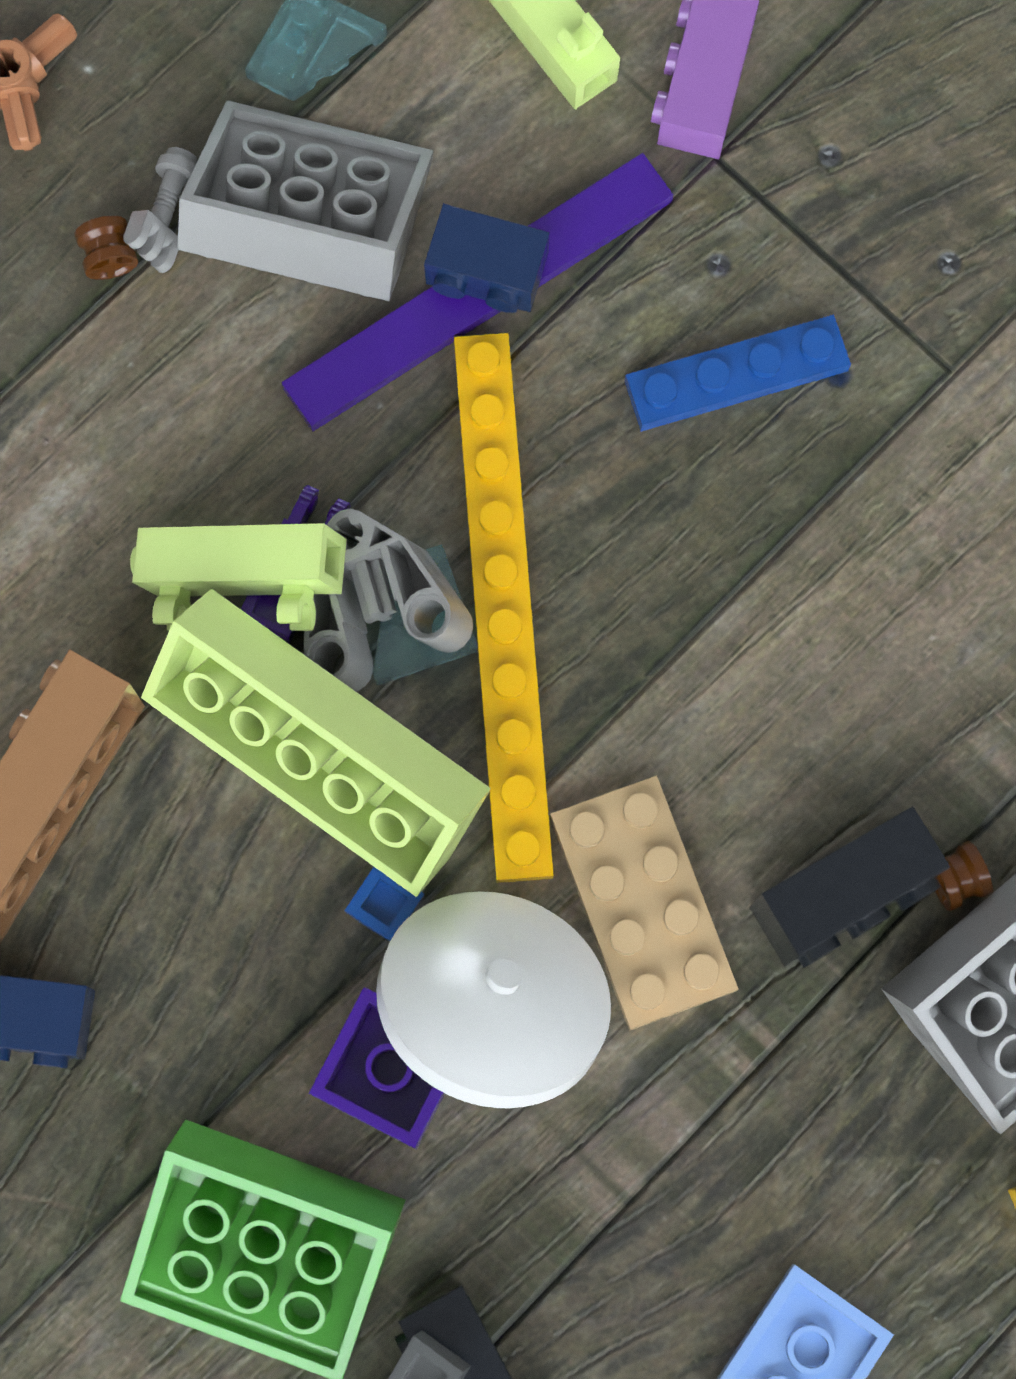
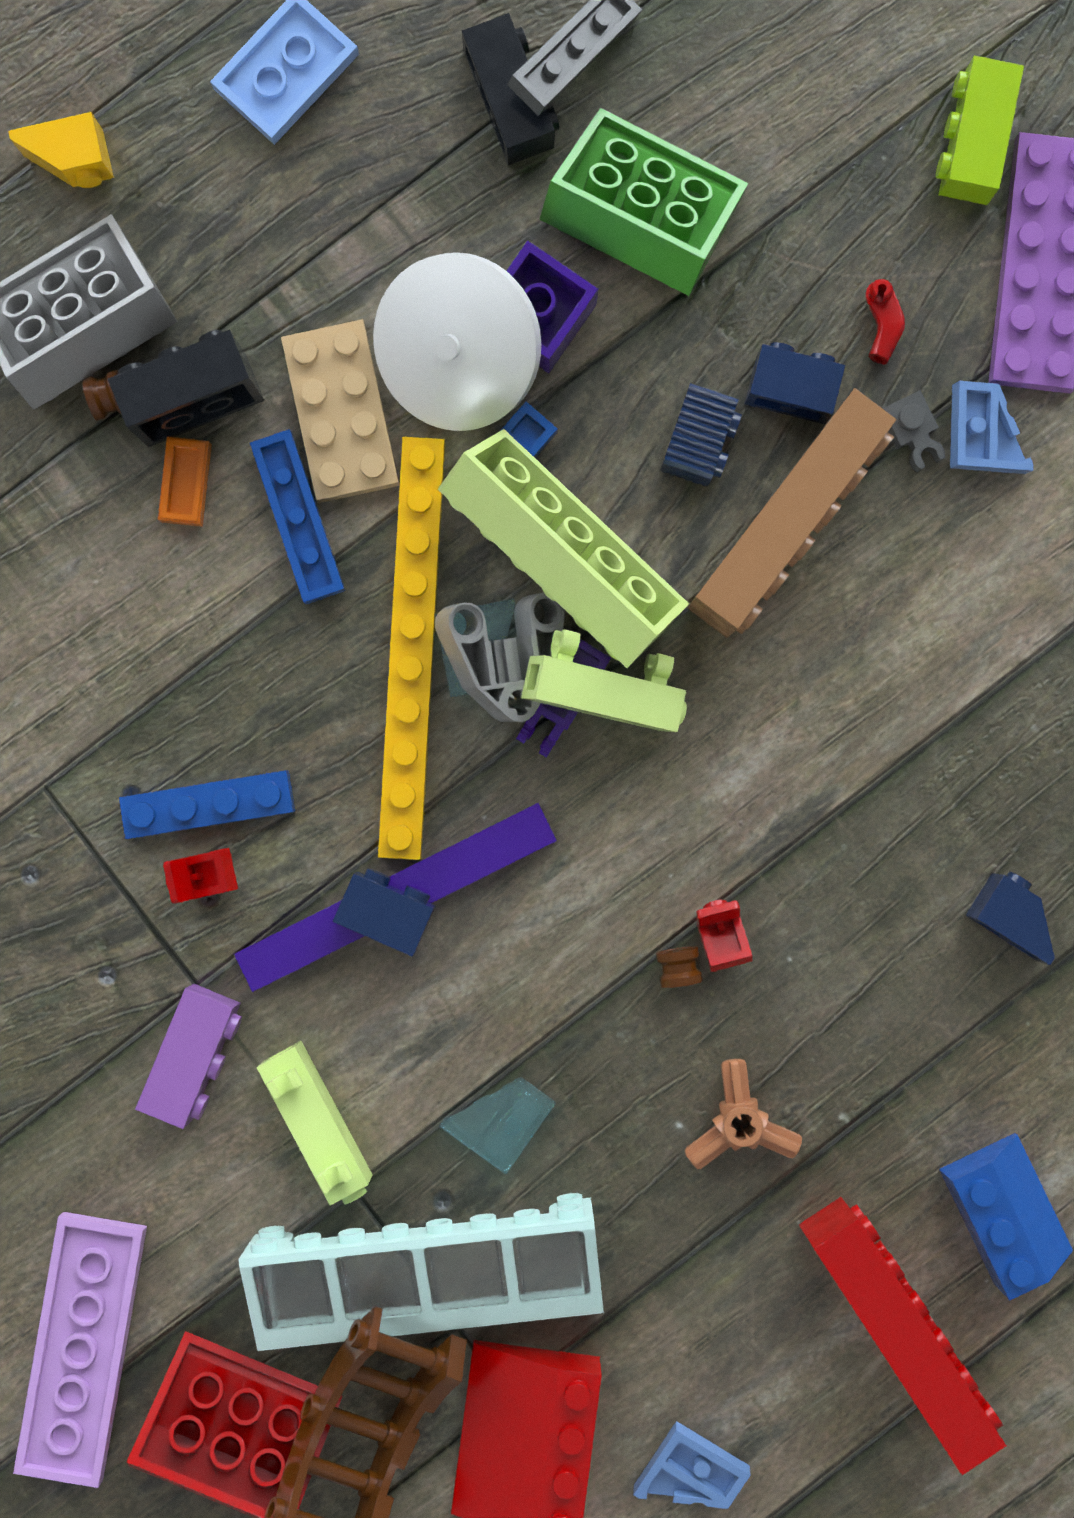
camera: 170 degrees left, 10 degrees up
light grey hinge [123,147,198,273] -> none
light grey slope [178,100,434,301] -> none
none -> orange tile [158,437,212,527]
none -> red bracket [163,848,238,904]
none -> blue plate [250,429,346,604]
none -> dark blue brick [660,383,742,487]
none -> red bracket [696,900,753,972]

